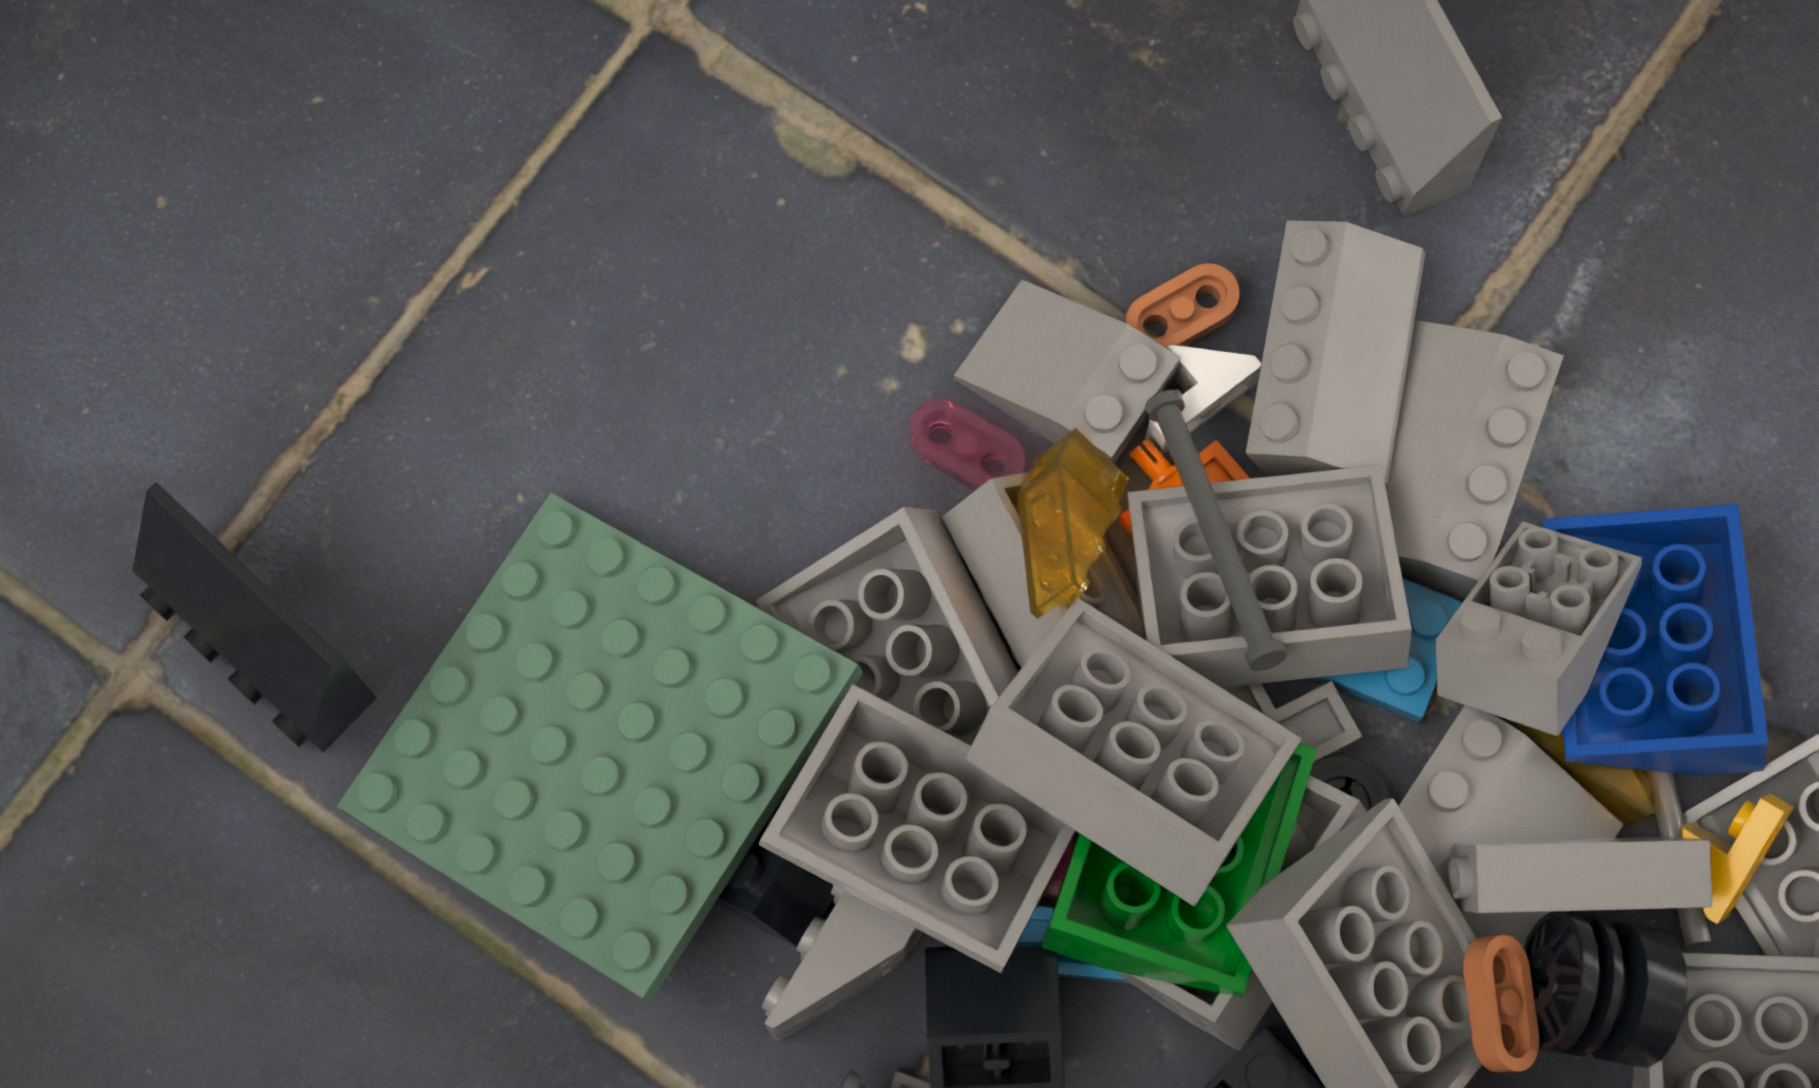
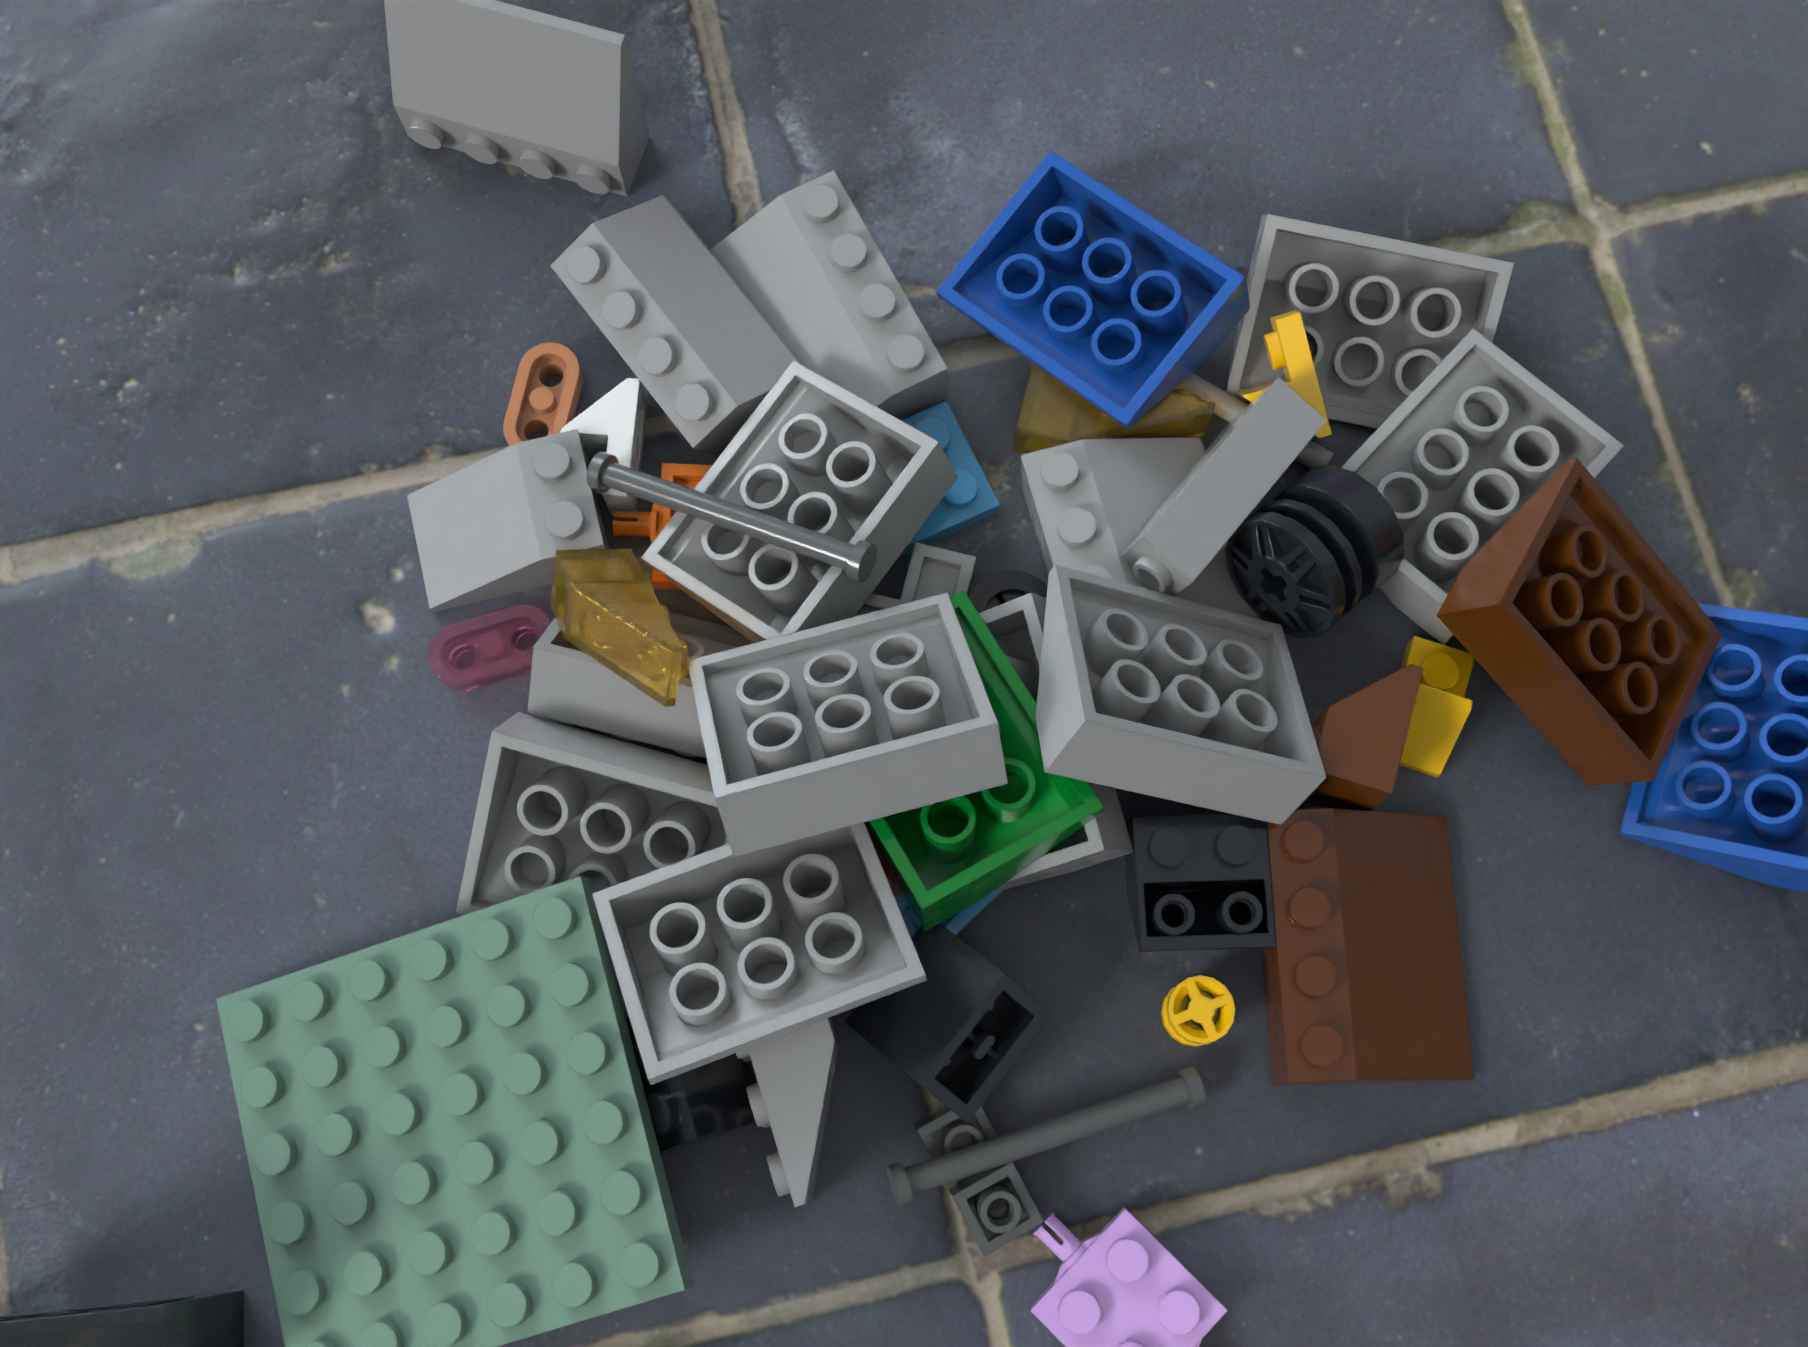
camera: 50 degrees left, 0 degrees up
light grey slope [1436,521,1642,736] -> none
nougat plate [1463,935,1539,1073] -> none

